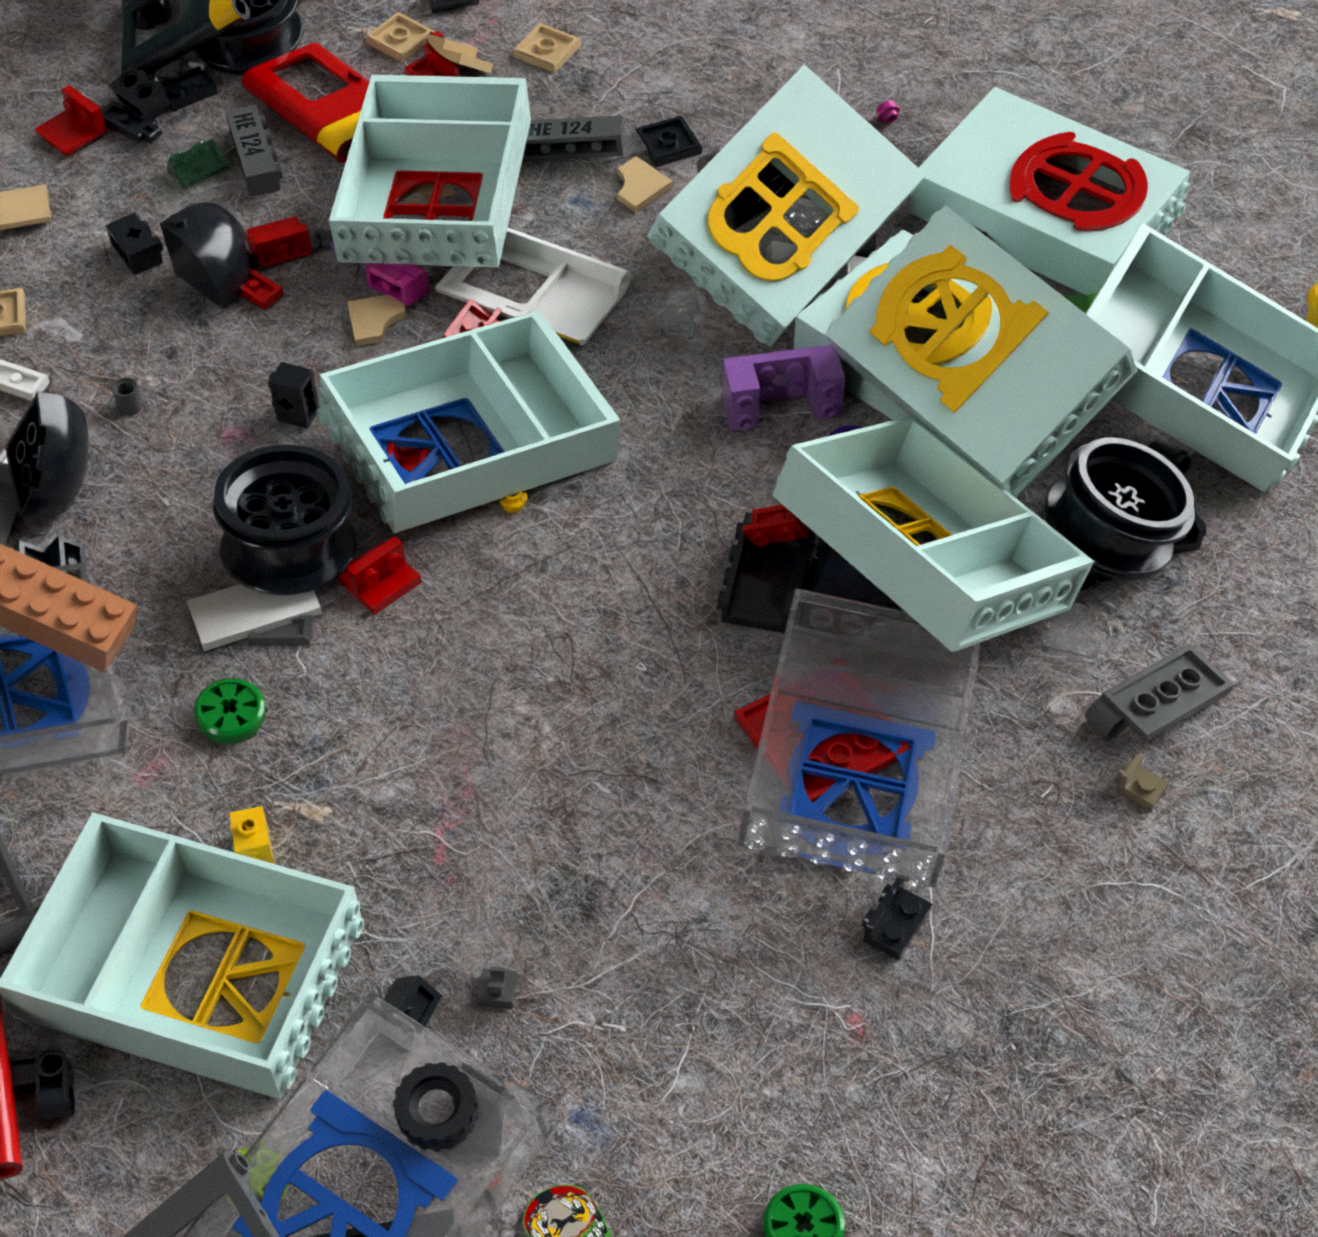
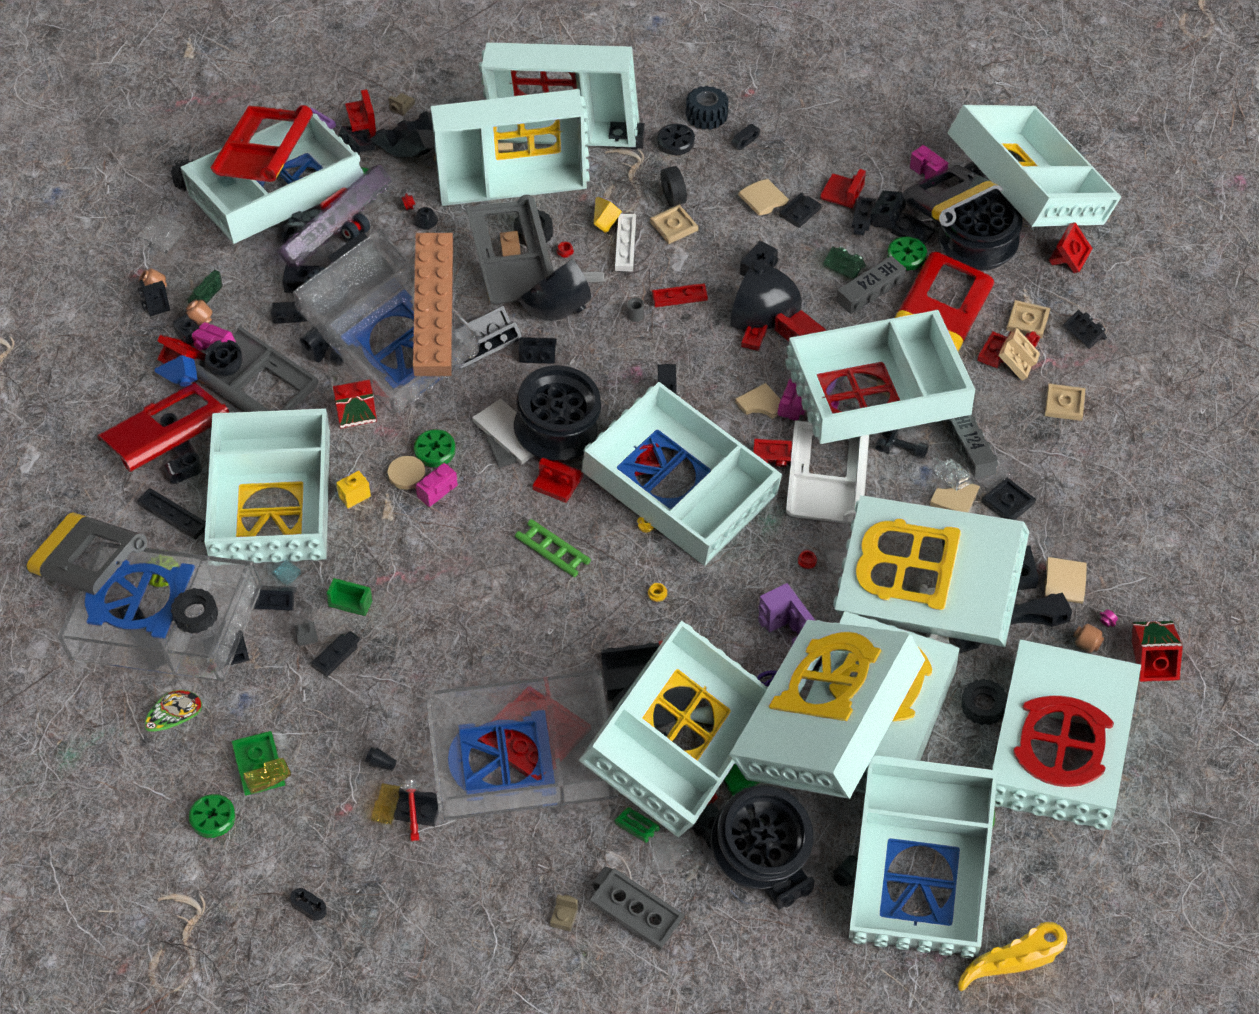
camera: 70 degrees right, 0 degrees up
none -> black plate [137,488,206,540]
none -> green plate [232,731,285,796]
none -> clear yellow slope [243,757,291,794]
none -> clear light blue tile [273,560,301,586]
none -> black beam [290,888,327,921]
none -> black hinge [311,631,360,677]
none -> green panel [327,578,372,616]
none -> slope [333,379,377,429]
none -> black cone [365,747,397,771]
none -> clear yellow slope [371,783,402,825]
none -> tan tile [387,456,426,490]
none -> red piece [400,780,421,841]
none -> dark pink brick [415,463,458,507]
none -> bright green bar [515,519,591,577]
none -> black bracket [519,337,557,364]
none -> green tile [614,807,660,843]
none -> yellow plate [648,583,667,602]
none -> red tile [652,283,708,308]
none -> black plate [779,192,821,228]
none -> red plate [798,550,817,569]
none -> black bar [875,429,929,459]
none -> green wheel [887,237,927,271]
none -> dark pink brick [910,145,949,184]
none -> clear bracket [932,457,975,491]
none -> nougat head [1073,624,1104,653]
none -> red slope [1132,621,1183,682]

